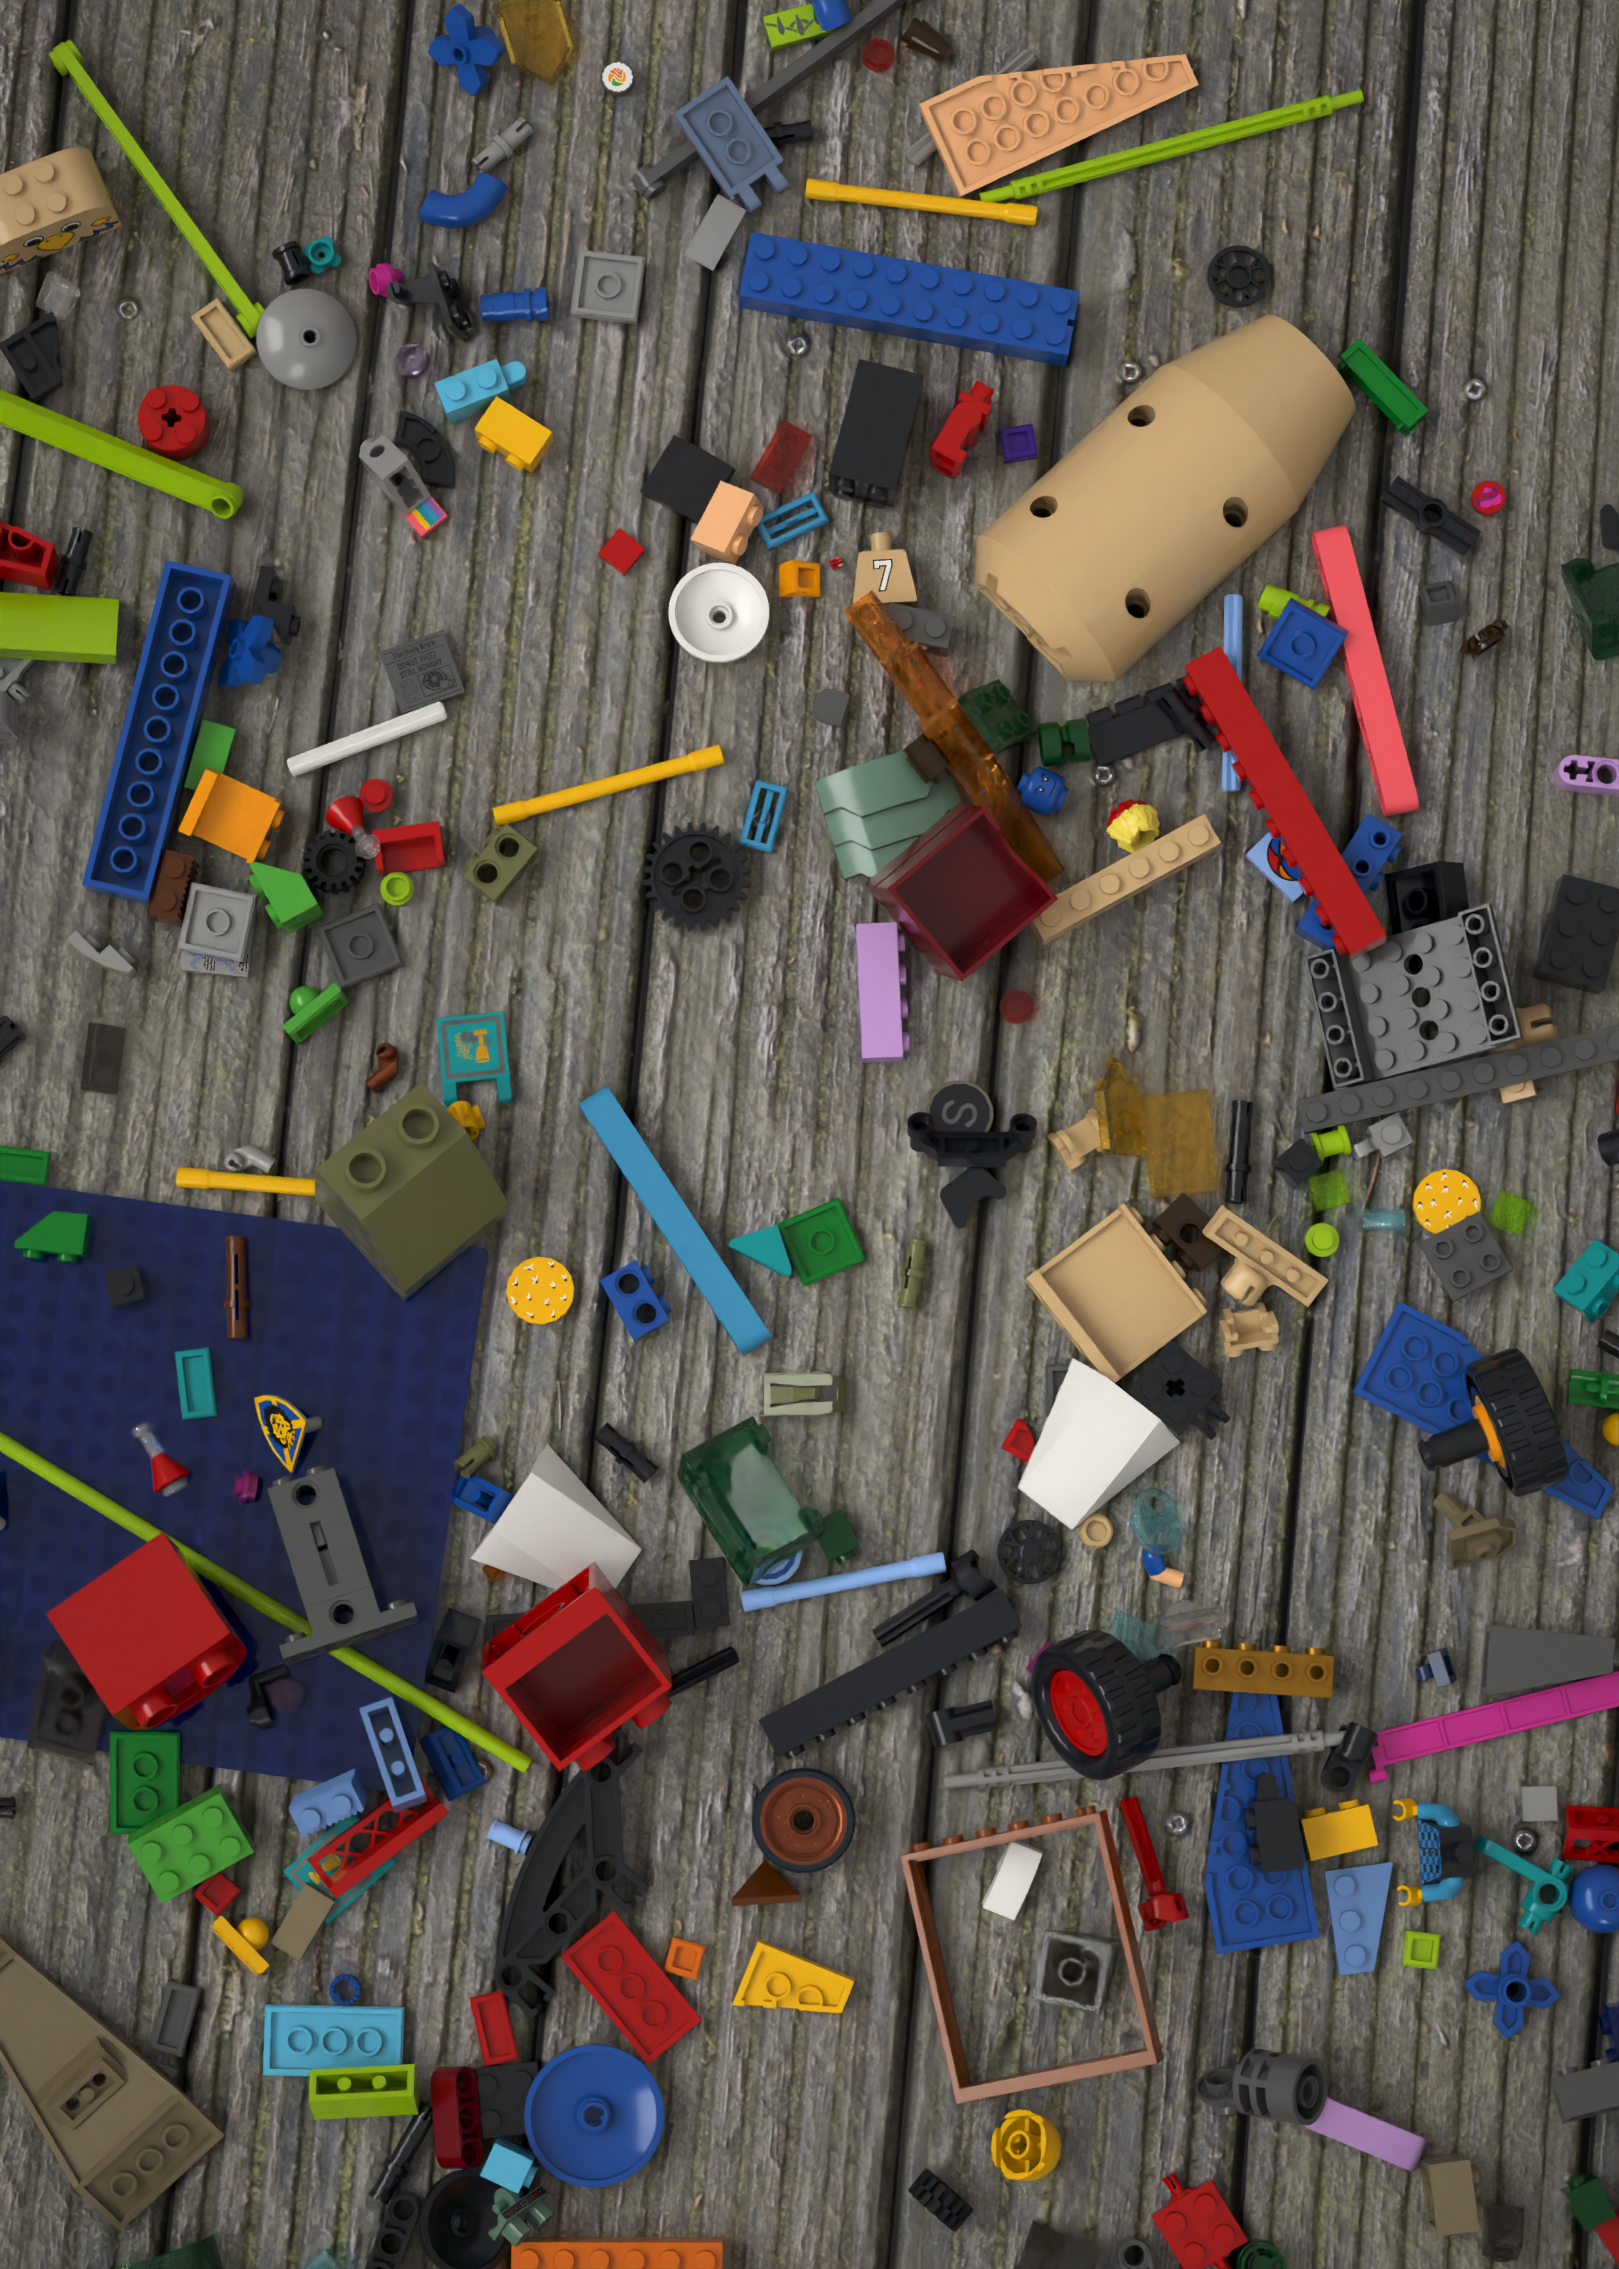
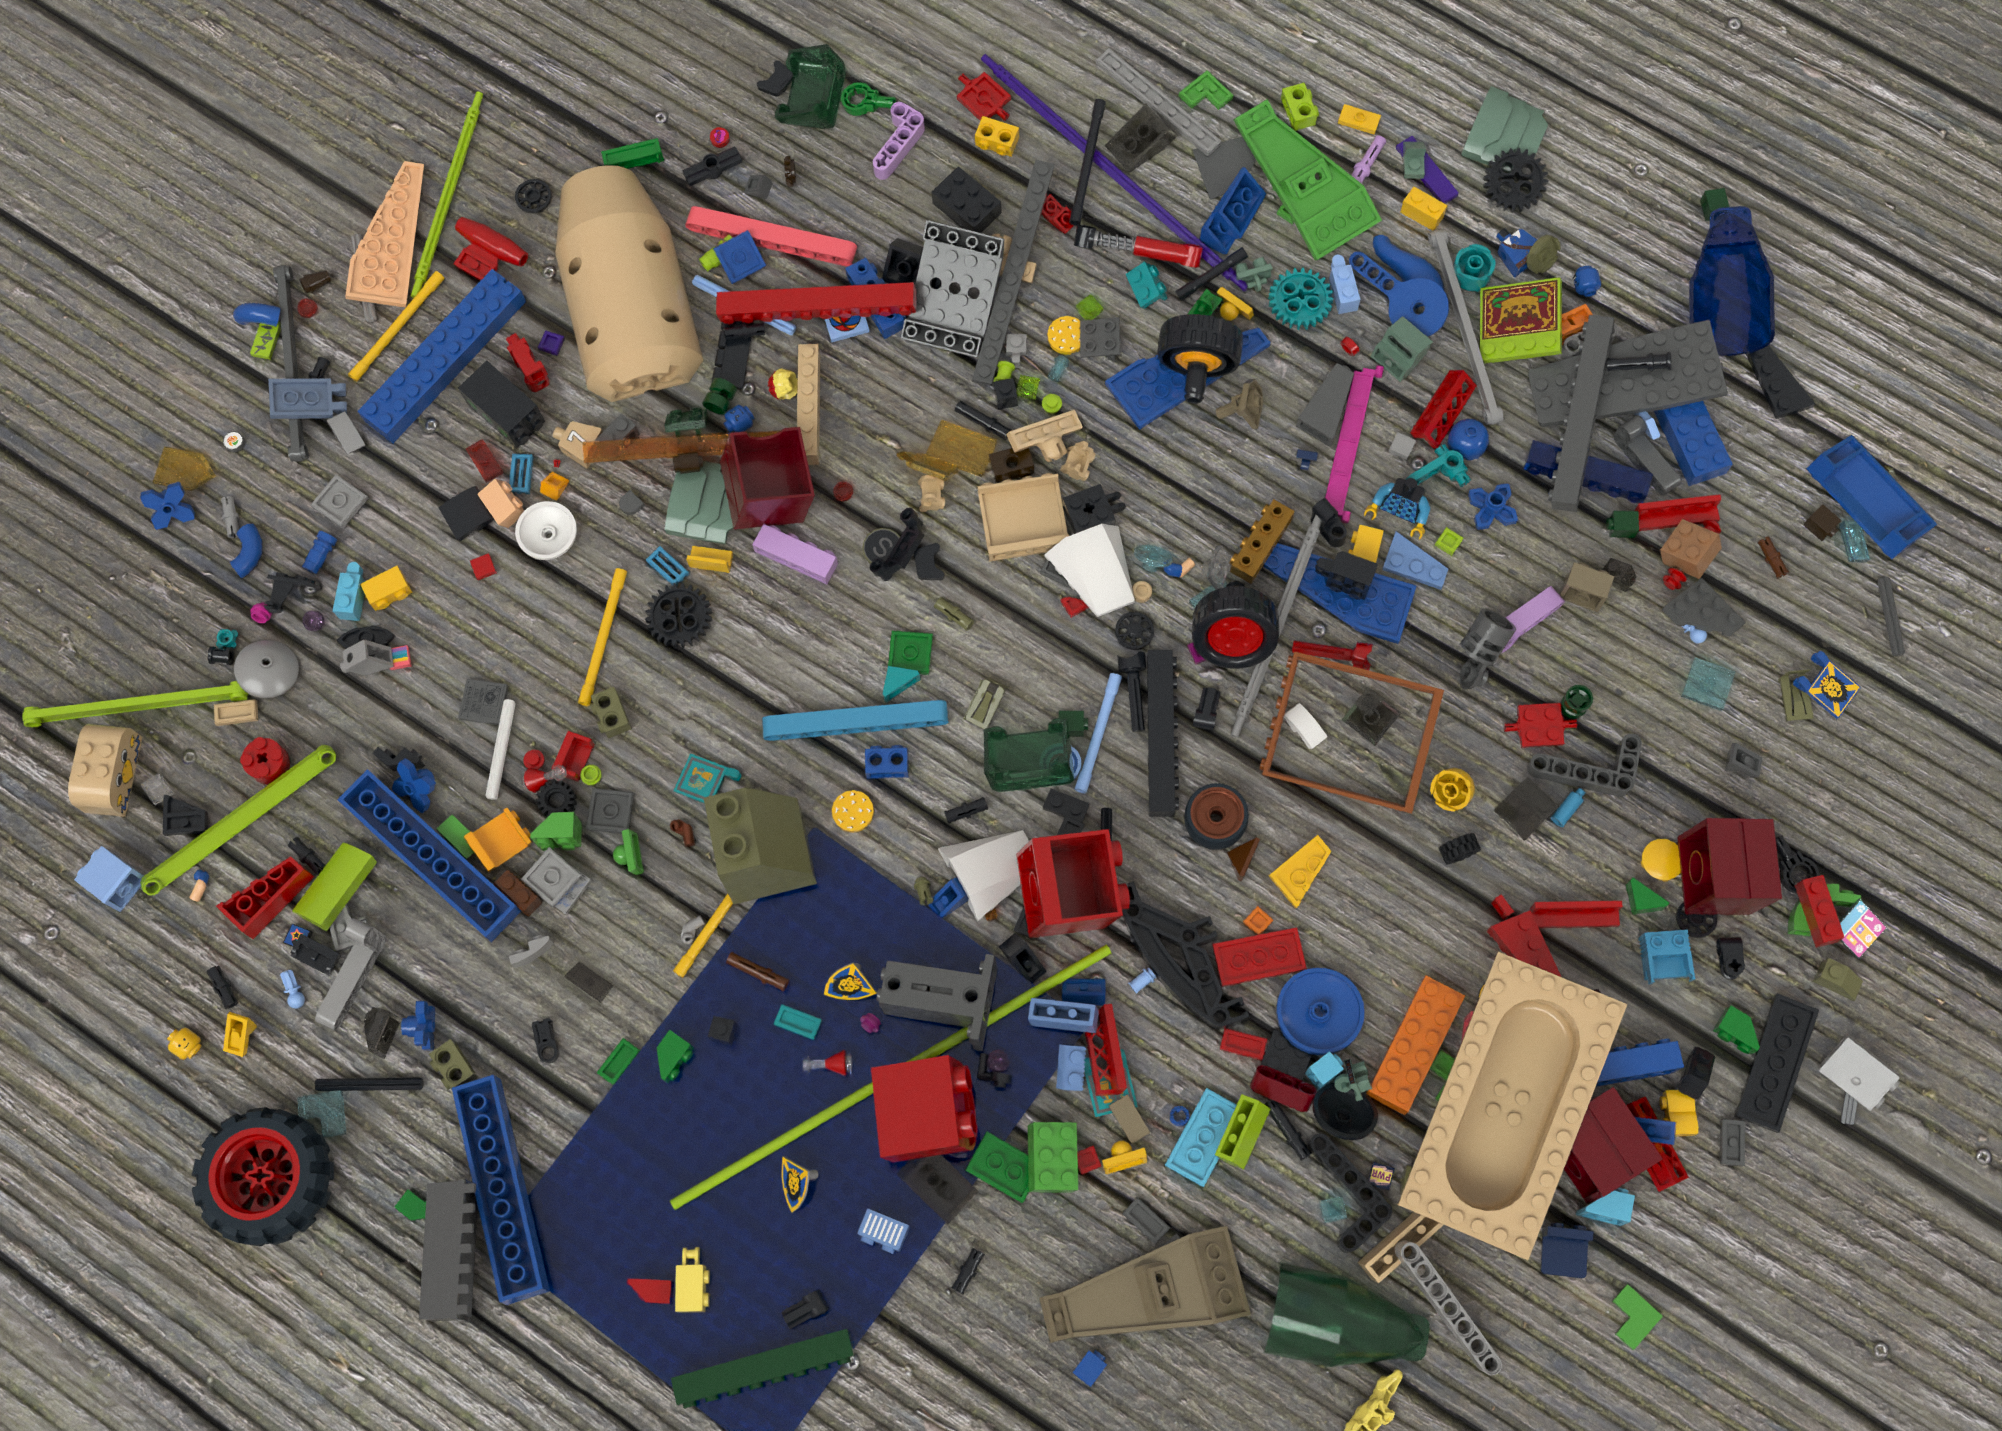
camera: 55 degrees left, 10 degrees down
none -> red plate [454,217,528,281]
none -> yellow panel [686,546,733,573]

